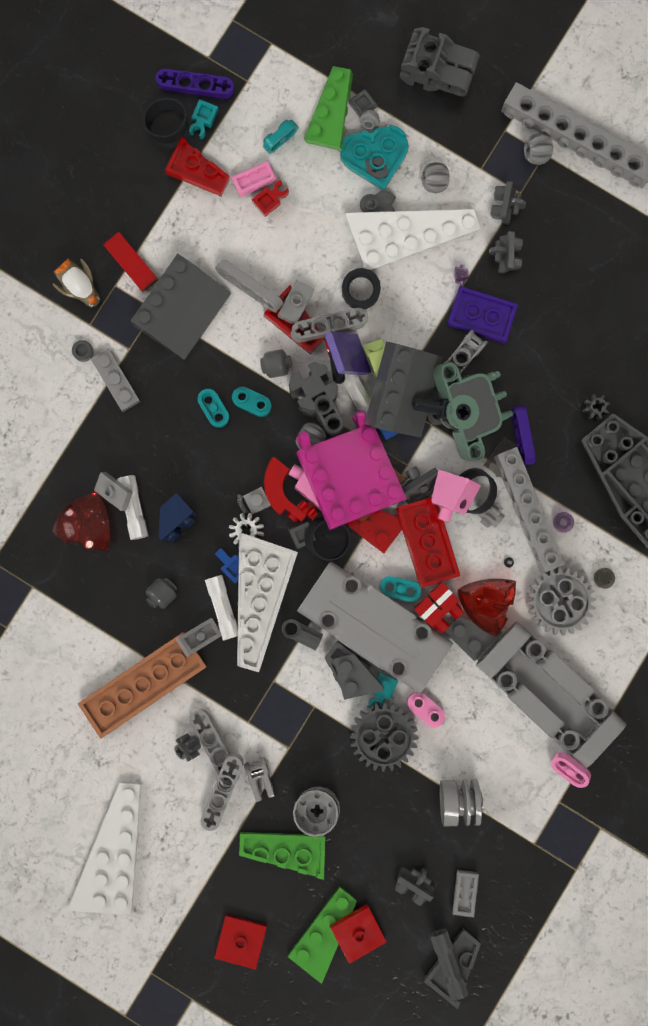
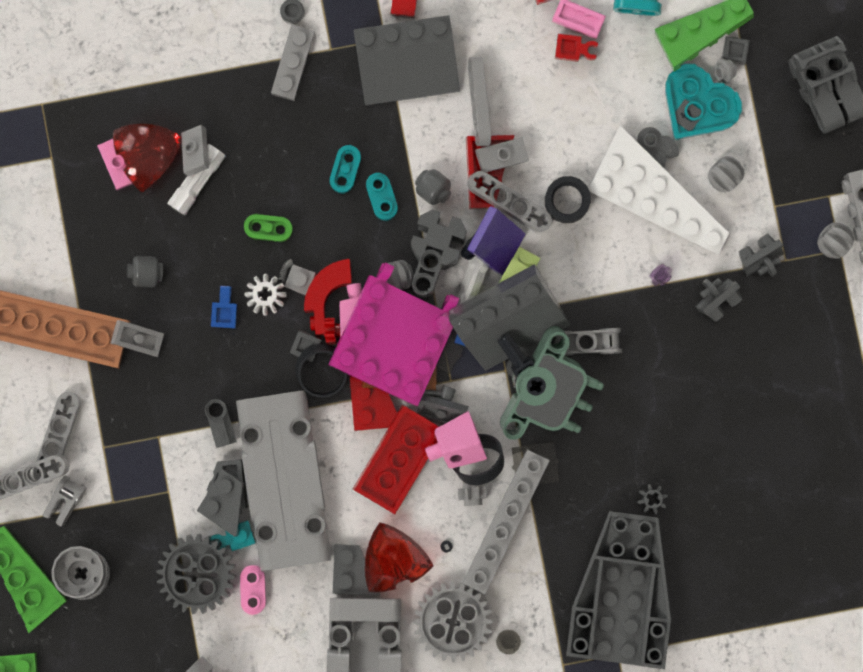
camera: 50 degrees right, 0 degrees up
dark blue slope [159,493,198,543] -> none
dark grey gear [174,733,201,762] -> none
white axle [205,575,238,641] -> none
white wing [237,533,298,672] -> none
teal plate [380,576,421,602] -> none
red hips [412,582,464,633] -> none
dark purple tile [447,286,518,344] -> none
dark purple beam [512,405,535,465] -> none
clear purple plate [553,512,574,533] -> none
none -> bright pink plate [97,136,139,191]
none -> bright green plate [244,214,293,242]

